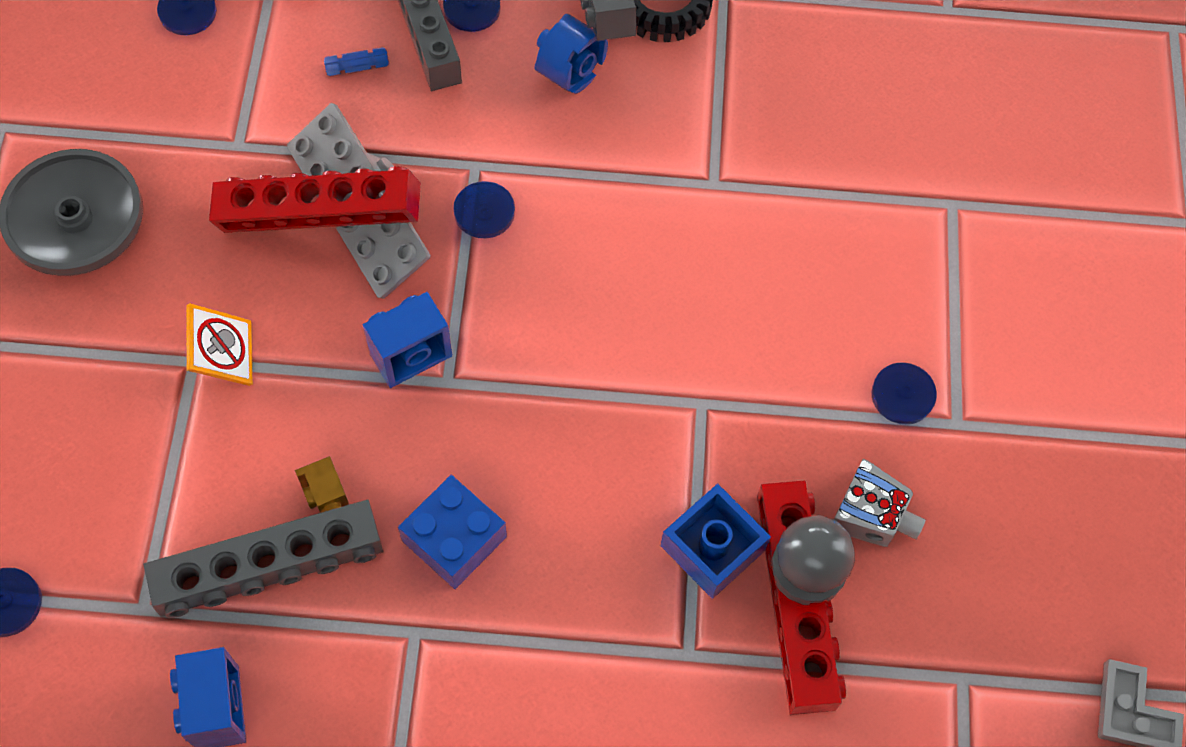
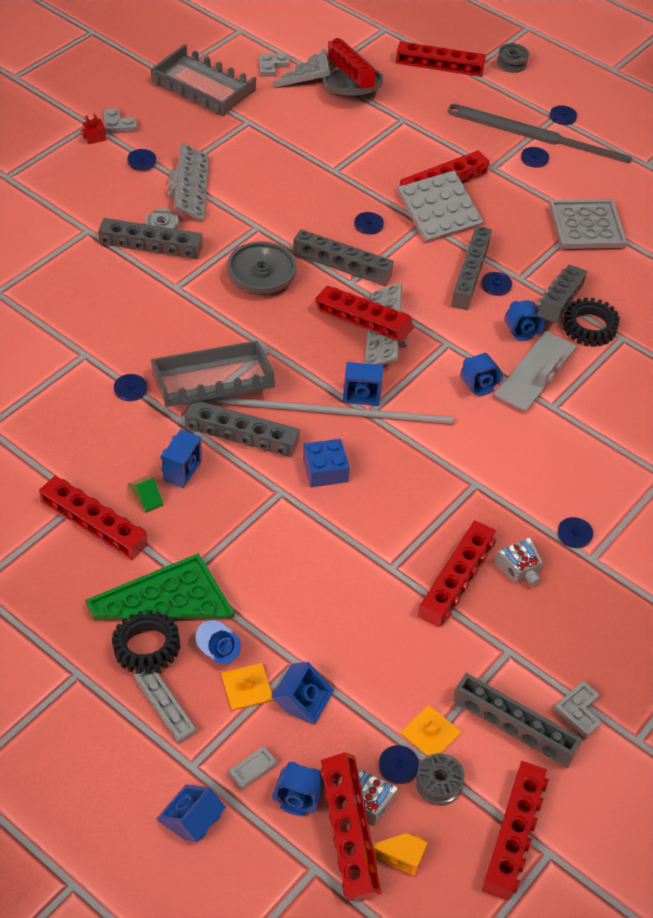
camera: 35 degrees right, 15 degrees down
piece [186,303,253,386] -> none
pearl gold brick [295,456,349,513] -> none
blue axle [324,47,389,76] -> none
clear blue piece [453,181,515,239] -> none
blue brick [660,483,771,599] -> none
dark grey tile [771,515,855,605] -> none
none -> window [151,340,275,407]
none -> light grey piece [201,397,454,424]
none -> dark grey brick [293,229,394,286]
none -> blue brick [460,353,503,396]
none -> light grey bracket [494,331,576,412]

